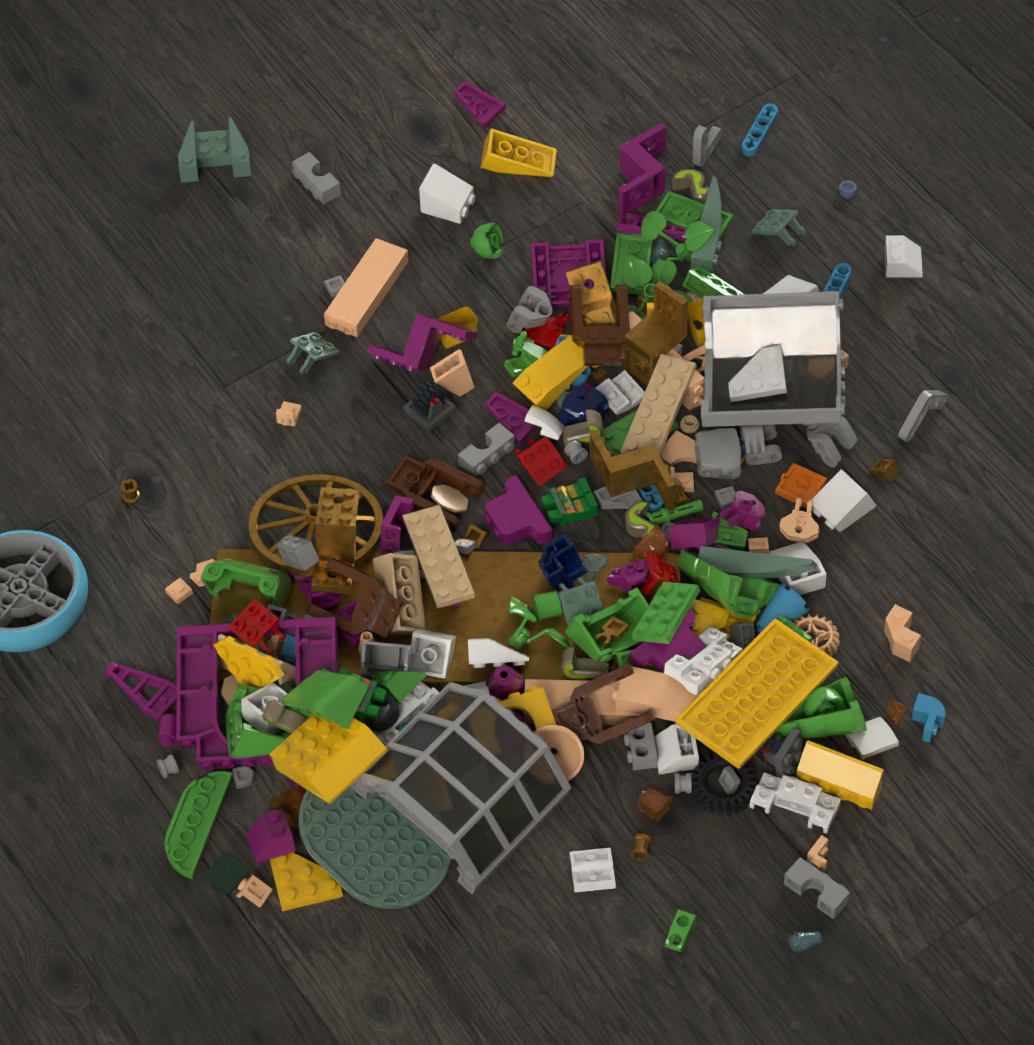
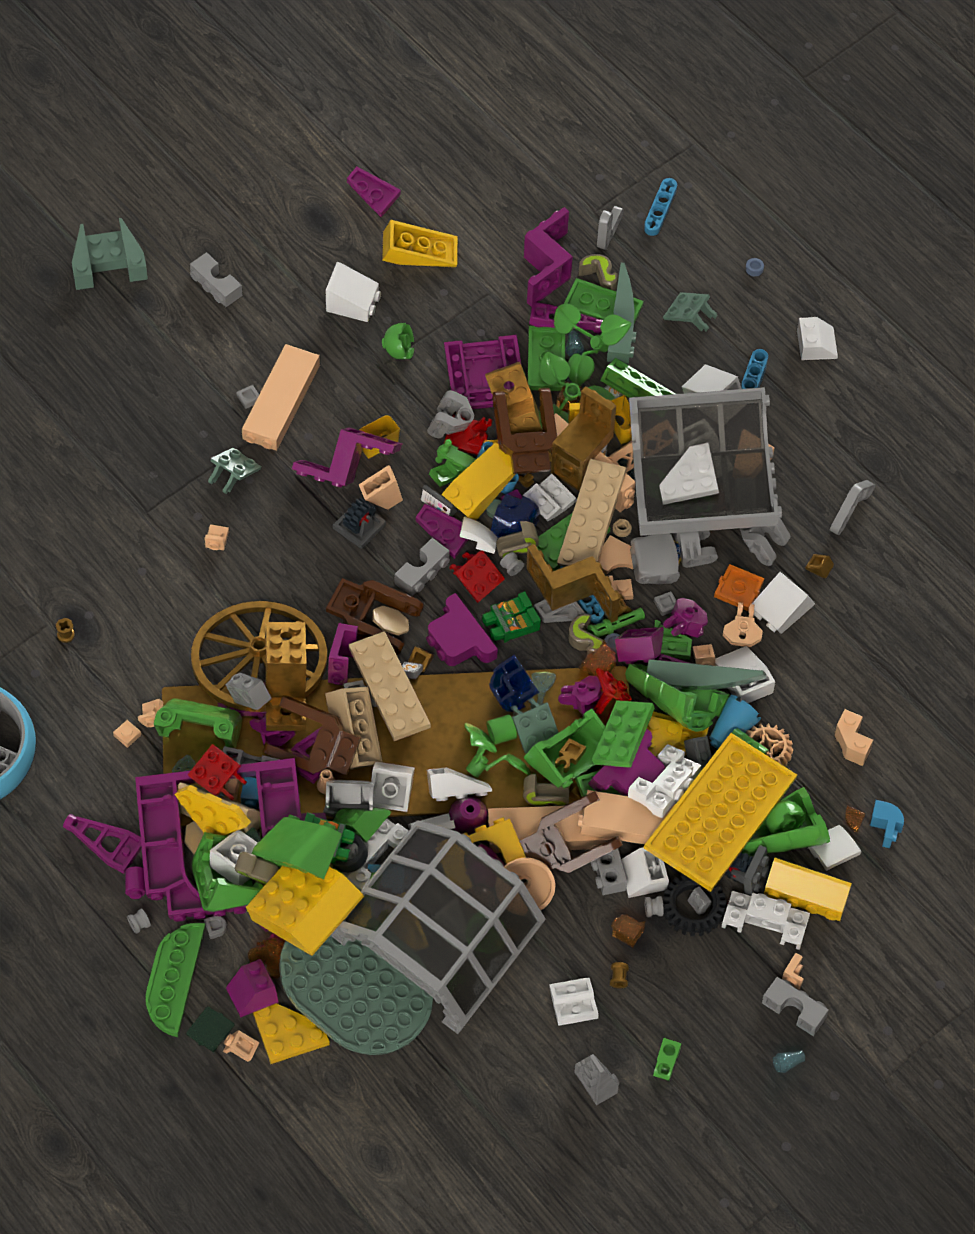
camera: 10 degrees left, 5 degrees up
none -> slope [421,485,457,517]
none -> light grey wedge [574,1054,619,1105]

